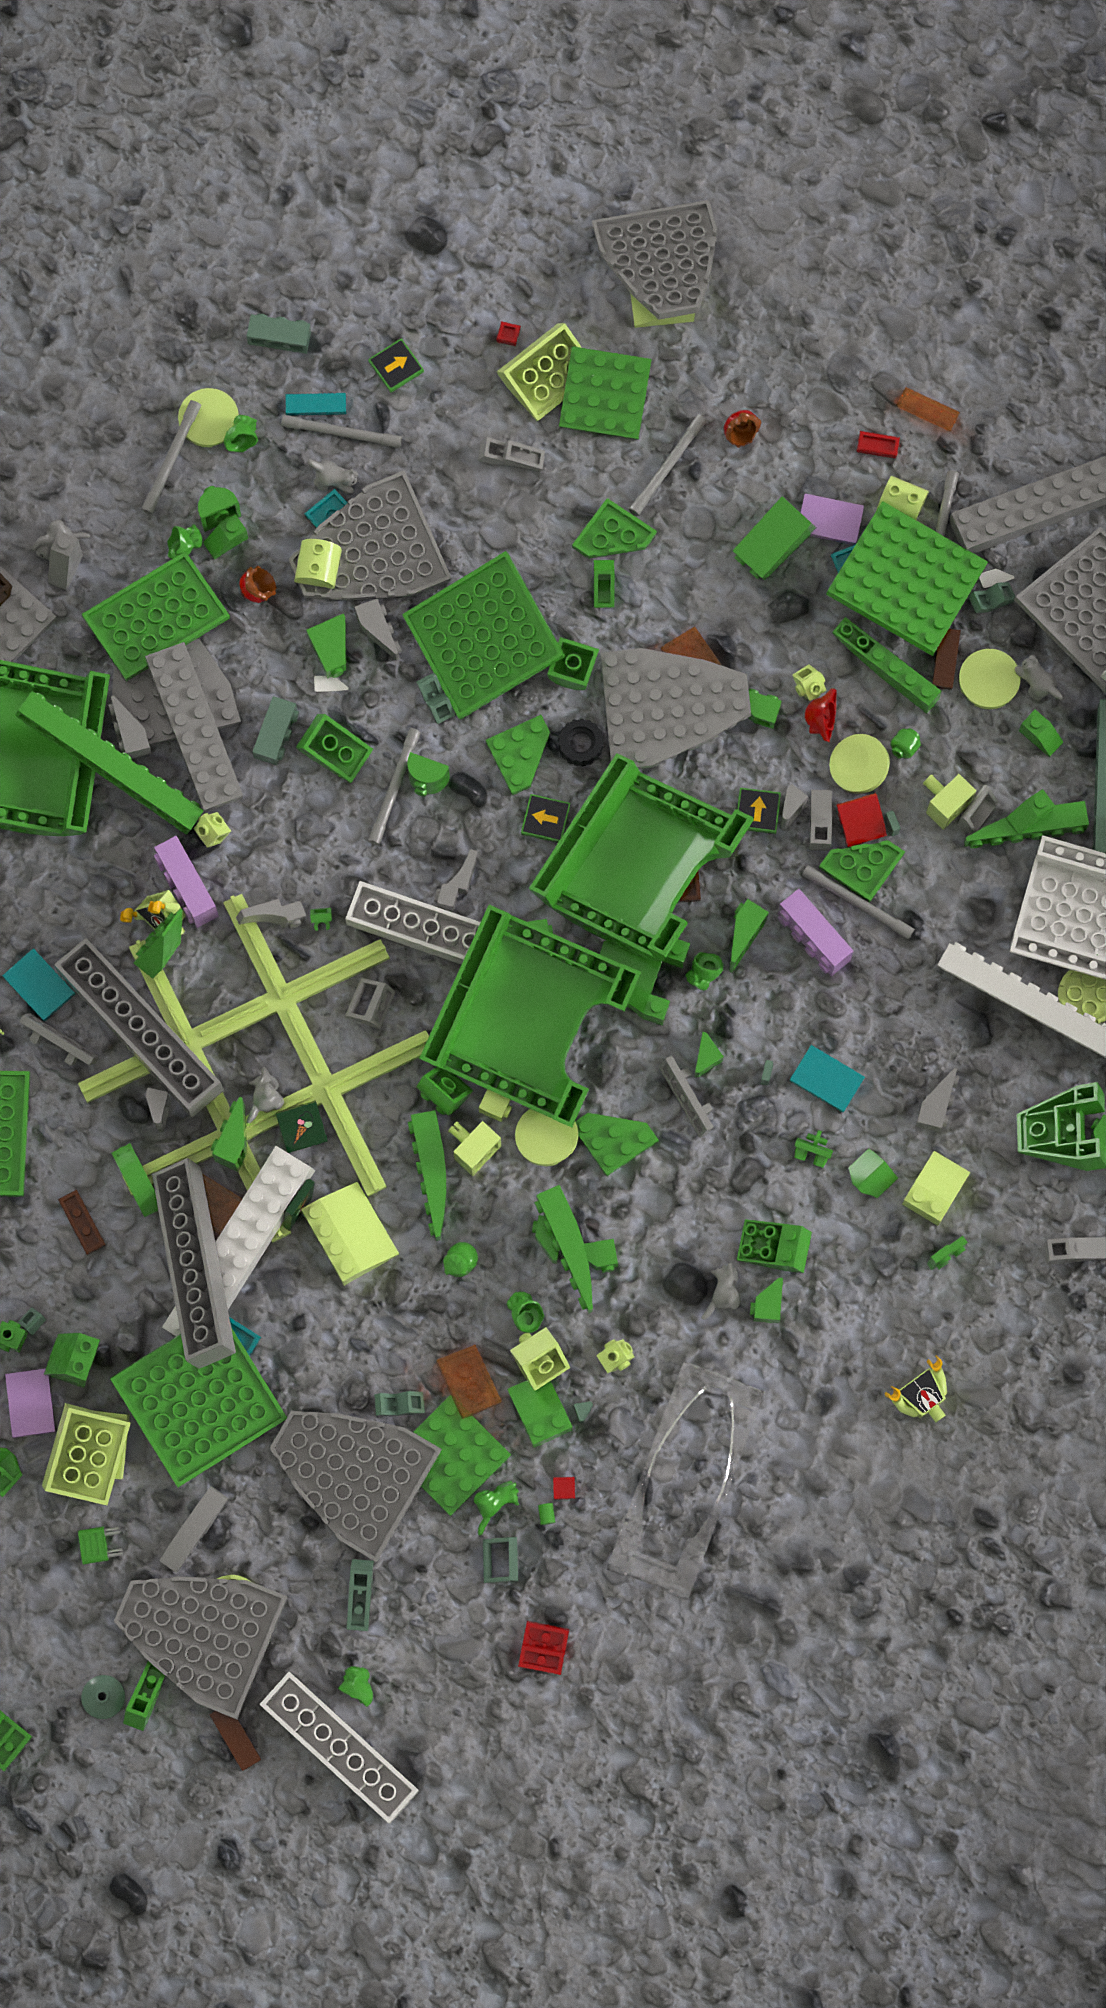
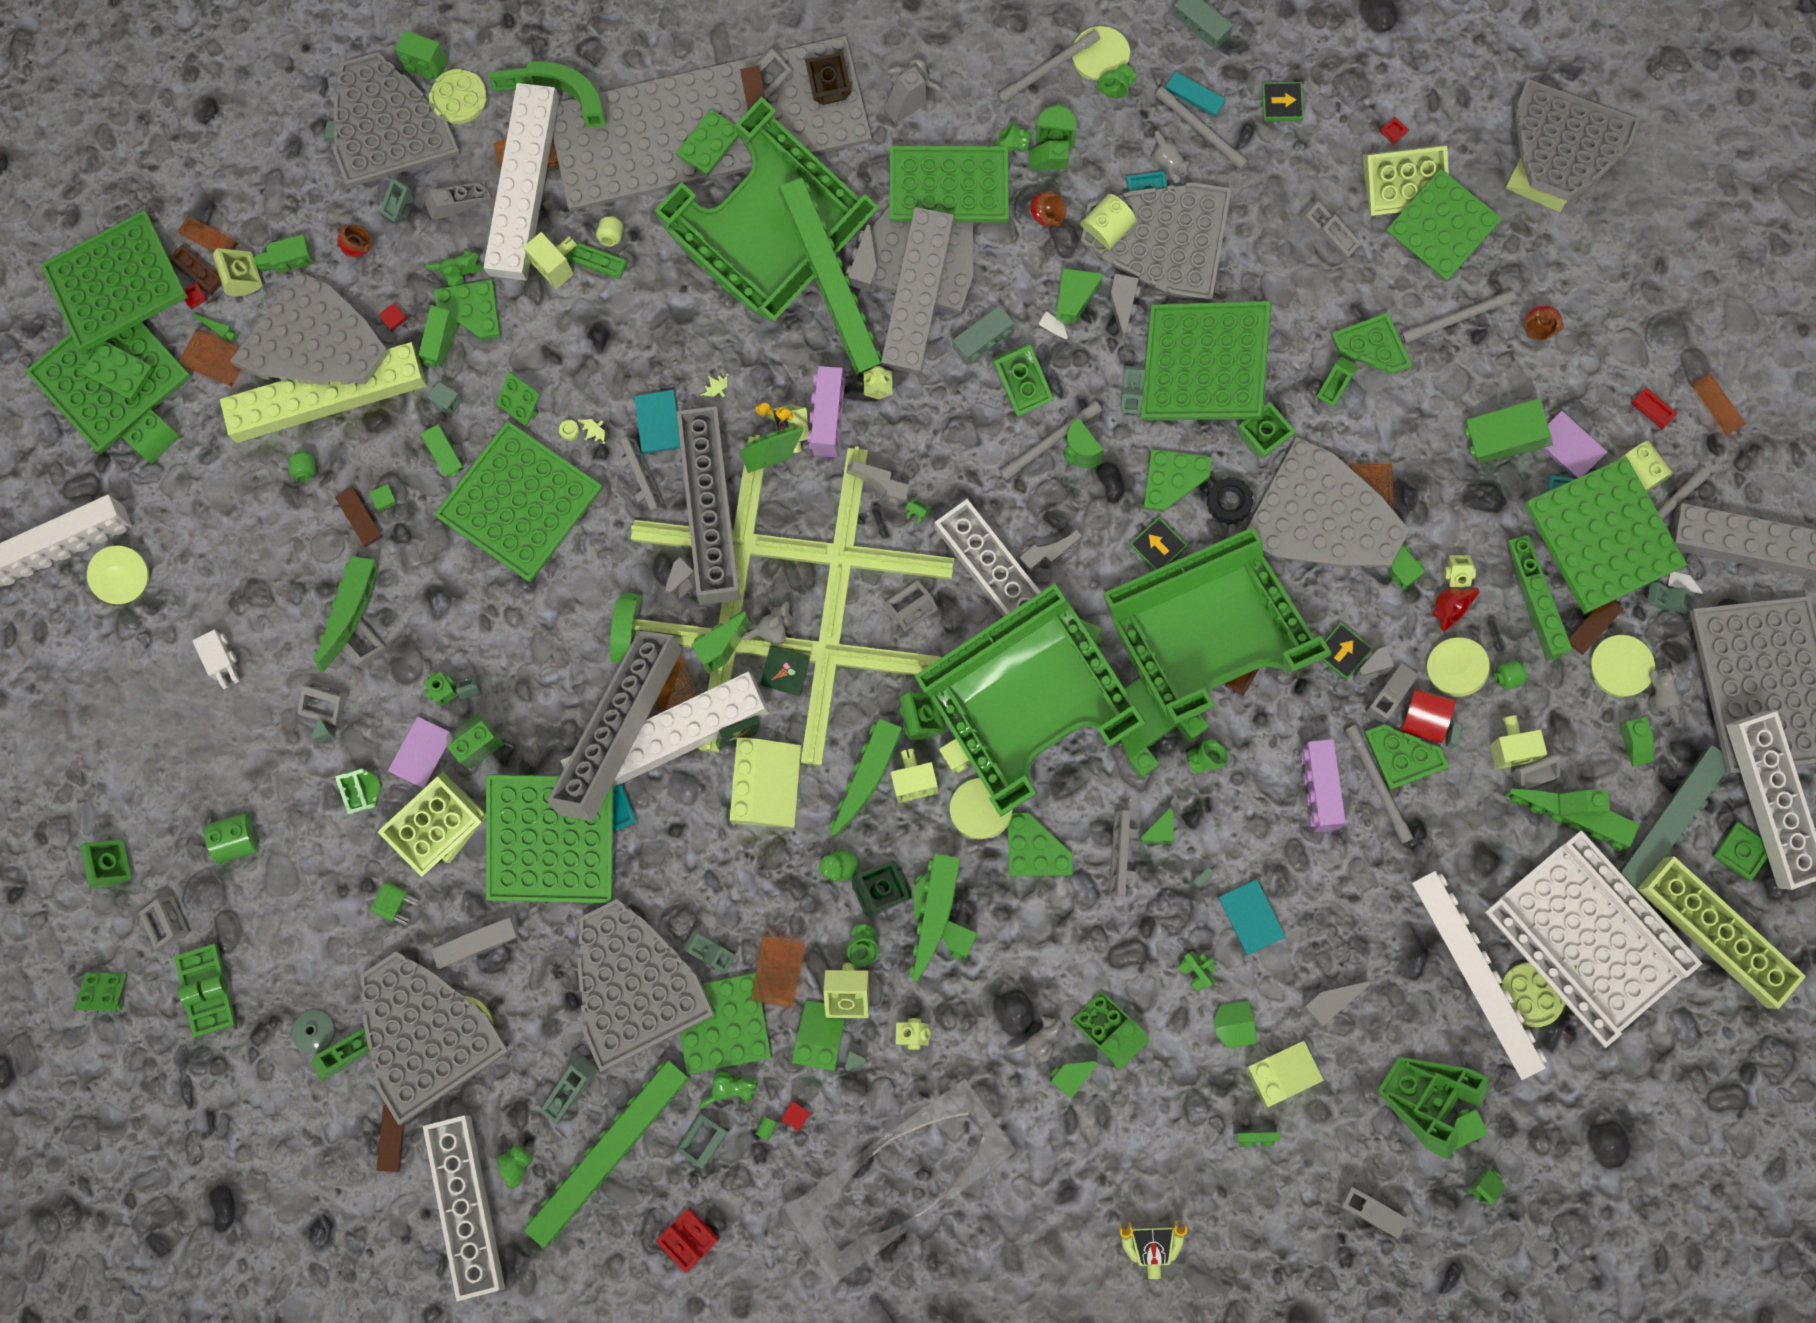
camera: 45 degrees right, 0 degrees up
reddish brown tile [58,1189,106,1256] -> none
bright green slope [729,899,769,973] -> none
none -> bright green brick [524,1060,690,1248]
none -> yellowish green piece [700,373,729,398]
none -> dark green slope [851,860,912,917]

